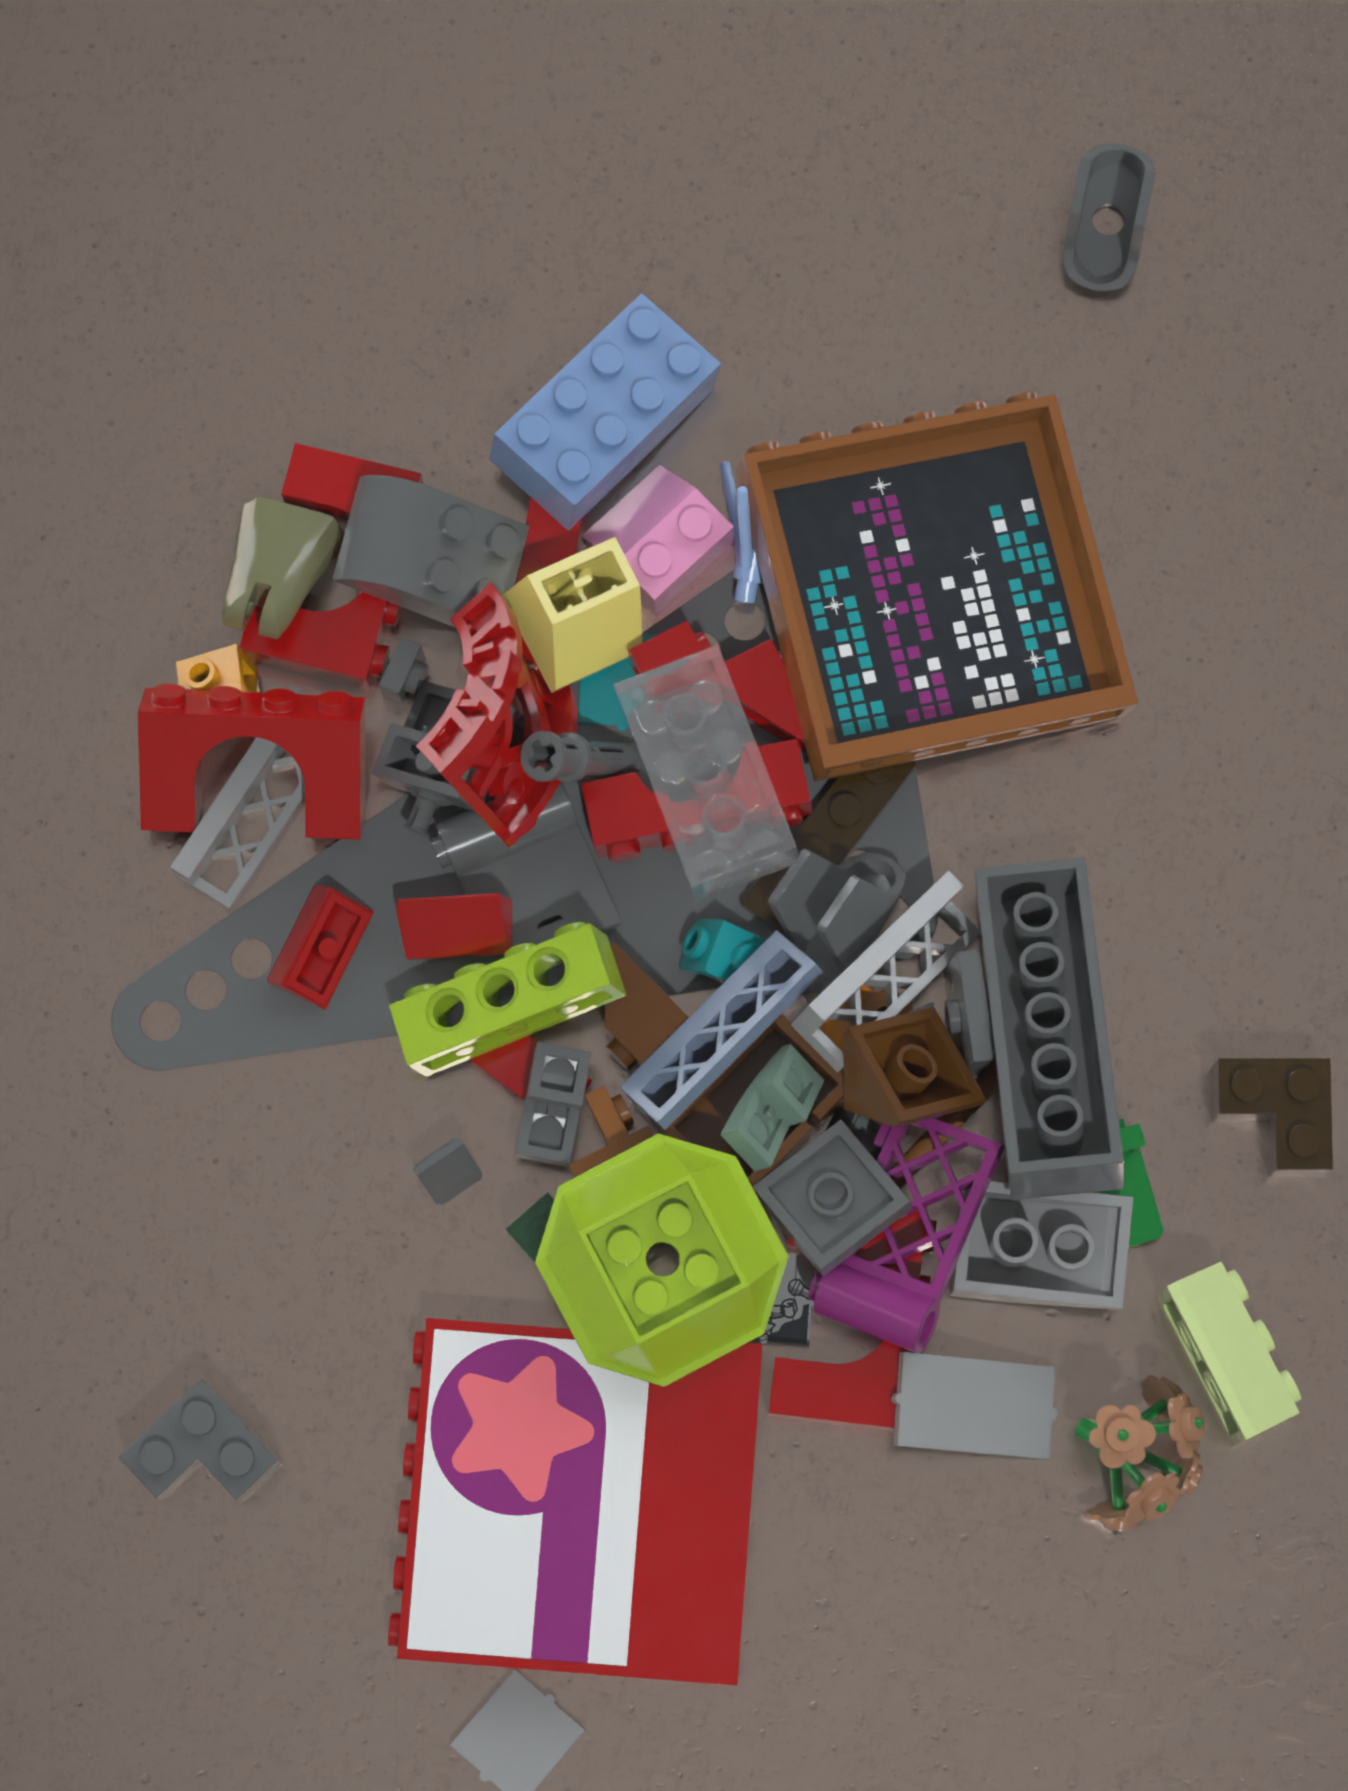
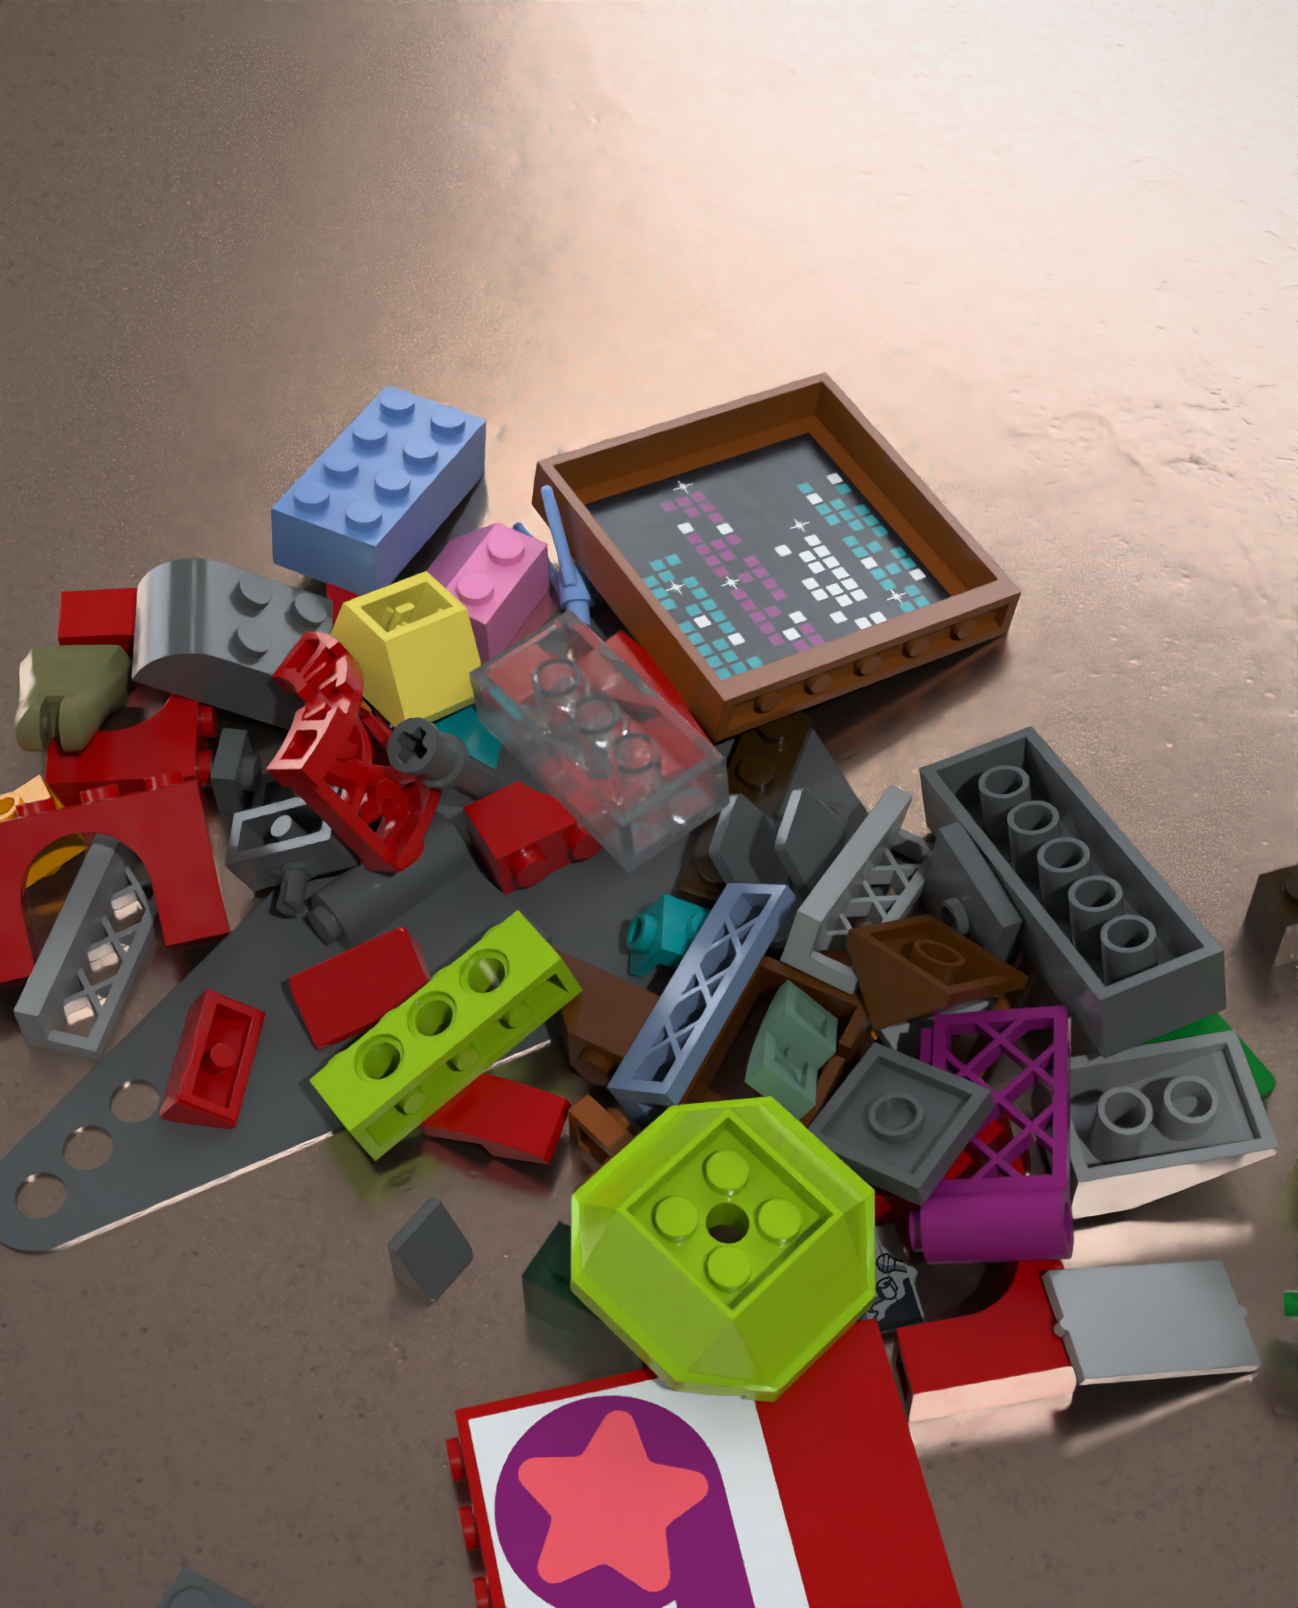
camera: 20 degrees left, 25 degrees down
dark grey slope [514,1041,592,1167] -> none
dark grey piece [1063,144,1156,291] -> none

